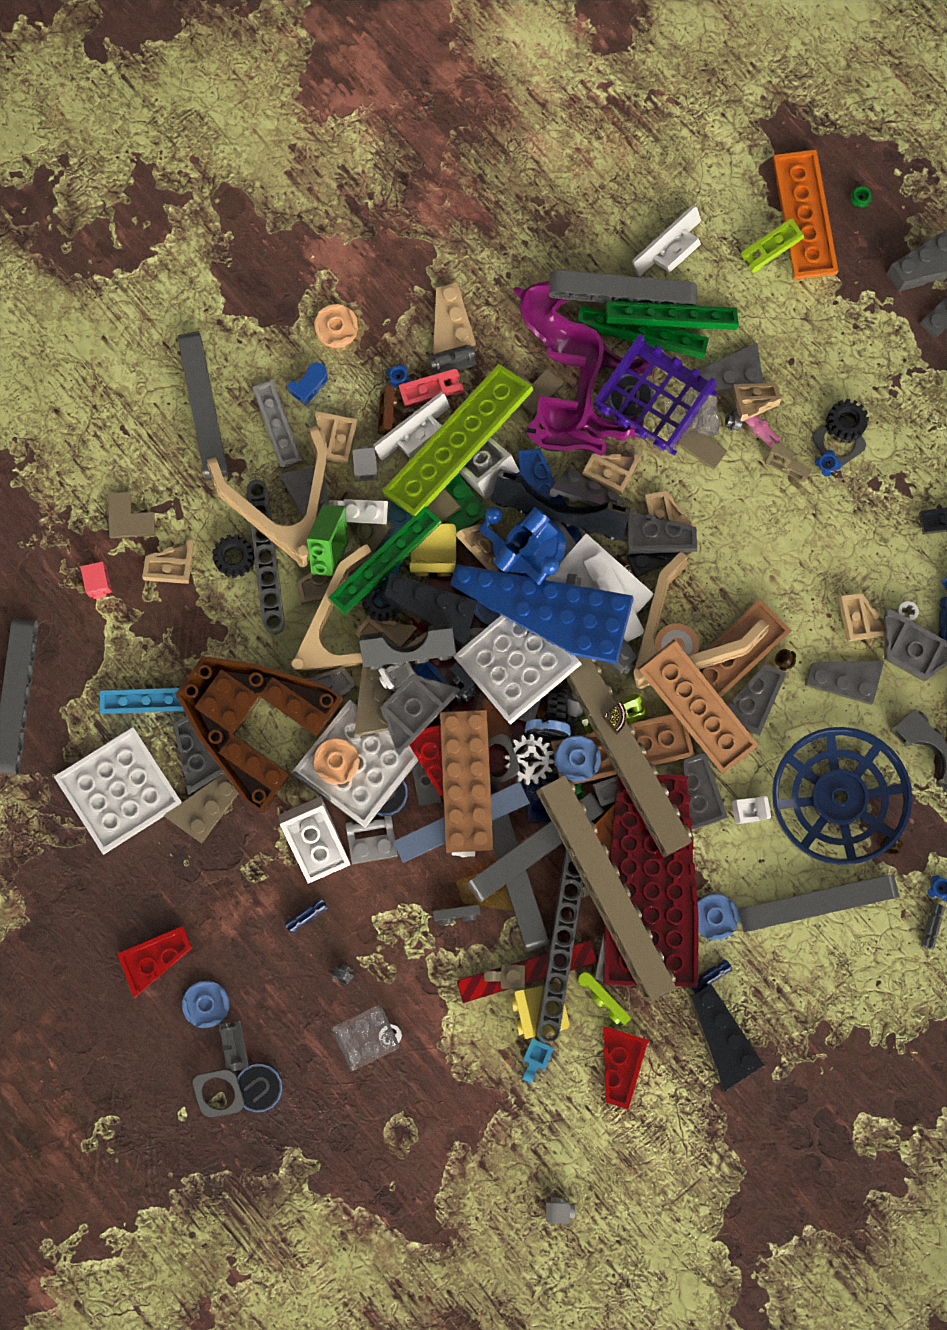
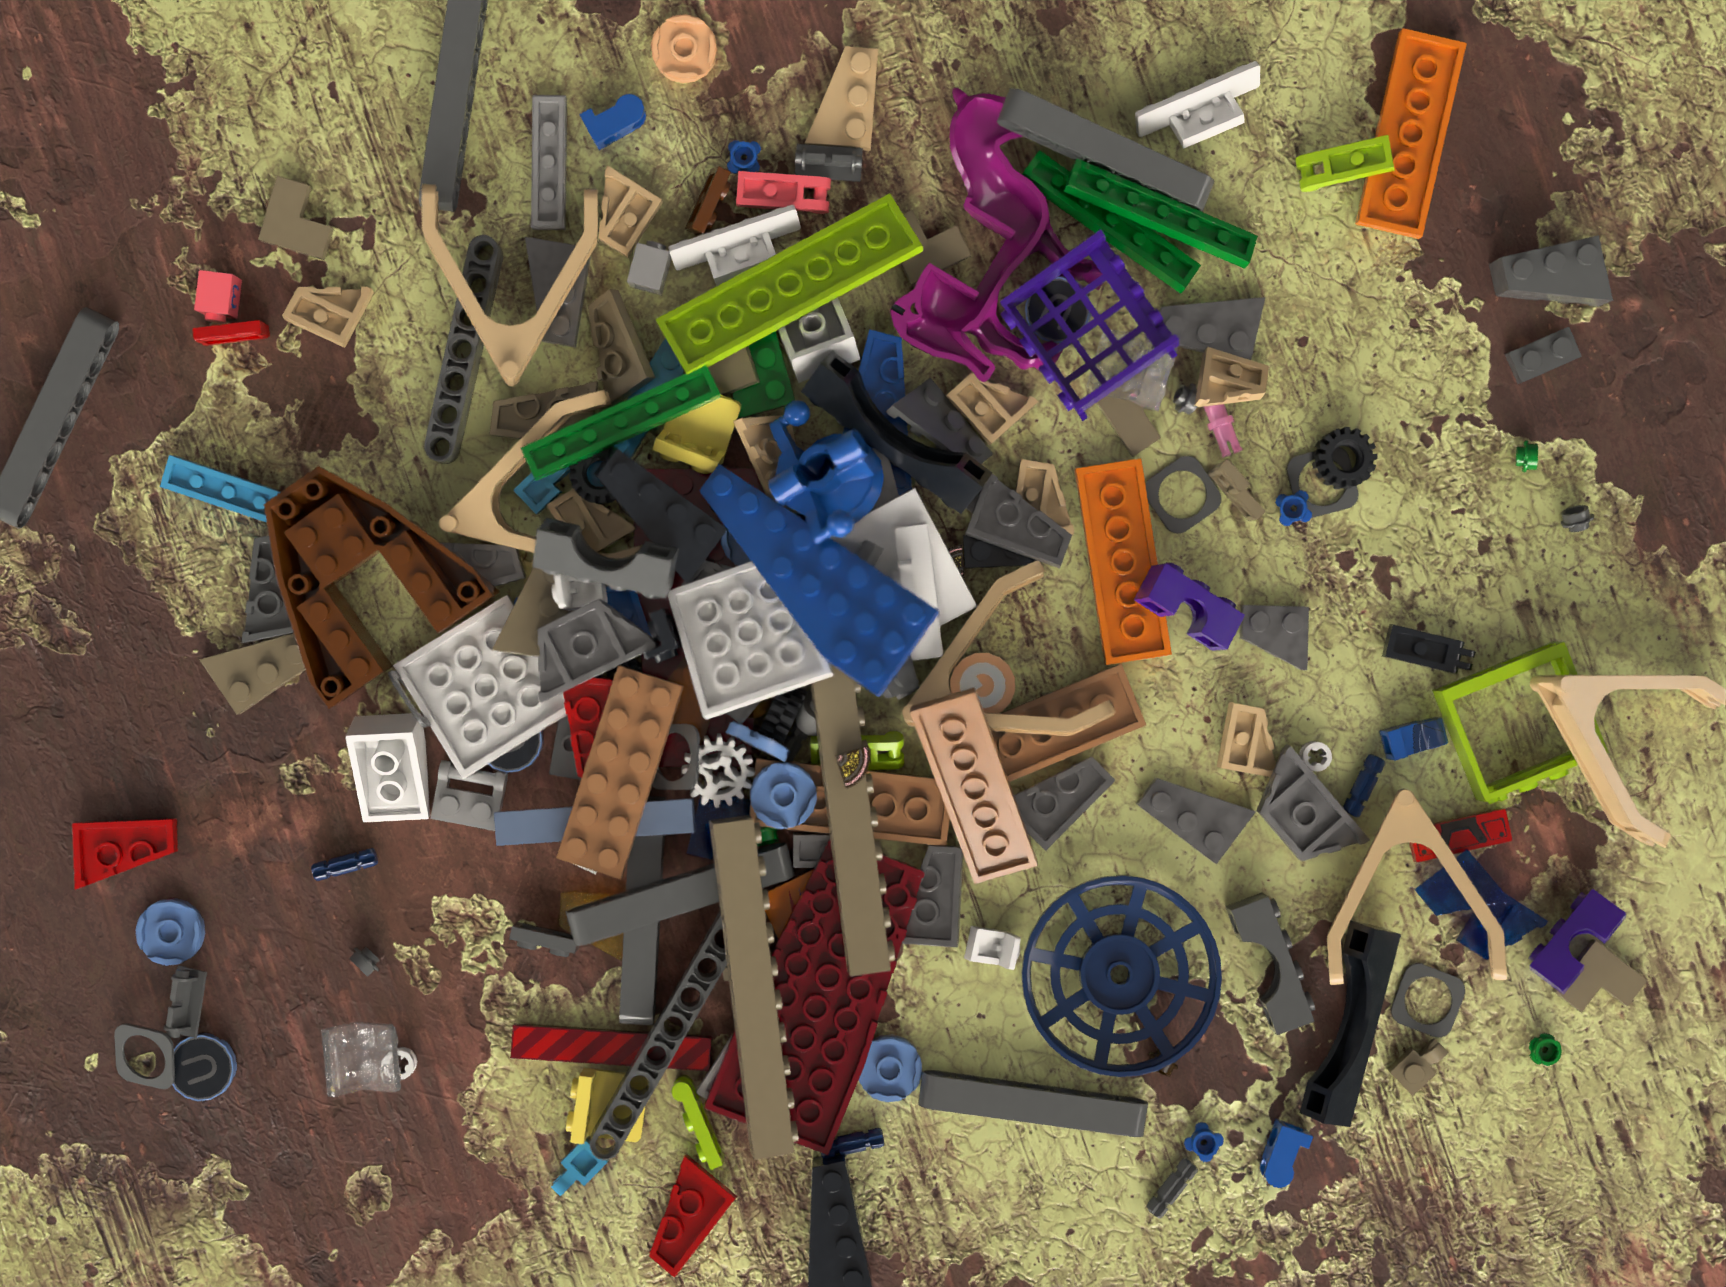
camera: 20 degrees right, 10 degrees up
white plate [54,727,182,855] -> none
black tyre [212,534,255,578] -> none
bright green window [307,504,349,576] -> none
light nougat tile [313,738,360,785] -> none
white hinge [329,499,388,524] -> none
dark tan plate [484,965,525,989] -> none
dark brown plate [775,649,796,671] -> none
green plate [851,186,872,208] -> none
none -> red tile [192,320,270,346]
none -> dark azure plate [513,466,570,514]
none -> orange plate [1074,458,1172,665]
none -> dark purple arch [1134,562,1245,651]
none -> dark grey piece [1145,456,1221,534]
none -> flat silver wing [1240,605,1309,670]

